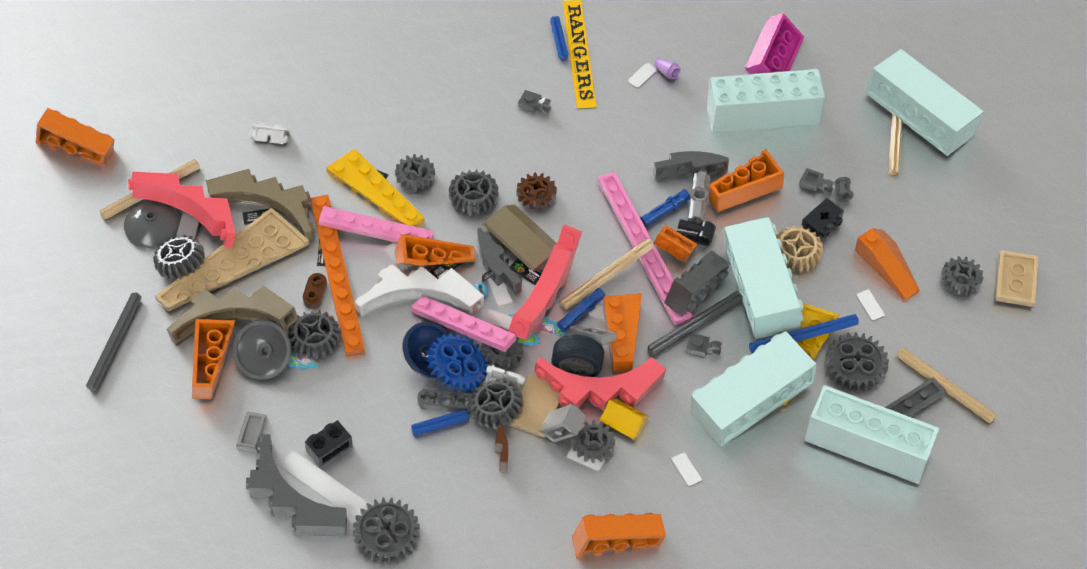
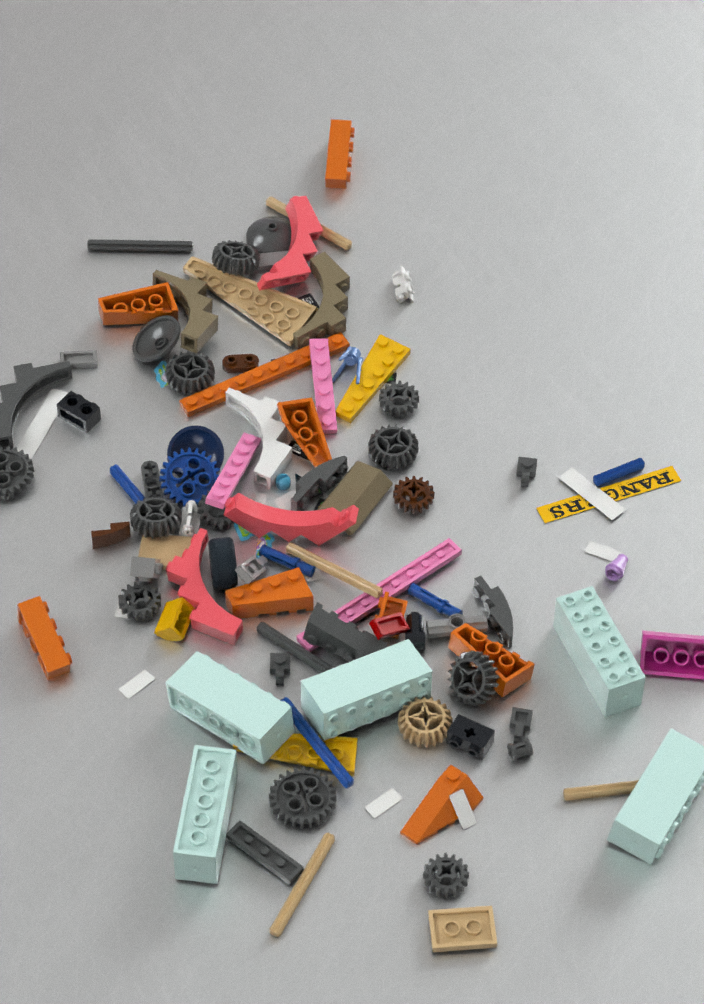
camera: 75 degrees right, 5 degrees down
none -> medium blue plant [332,346,363,385]
none -> red tile [369,612,410,640]
none -> dark grey gear [447,651,500,706]
none -> white sticker [449,789,477,830]
none -> white sticker [559,467,626,520]

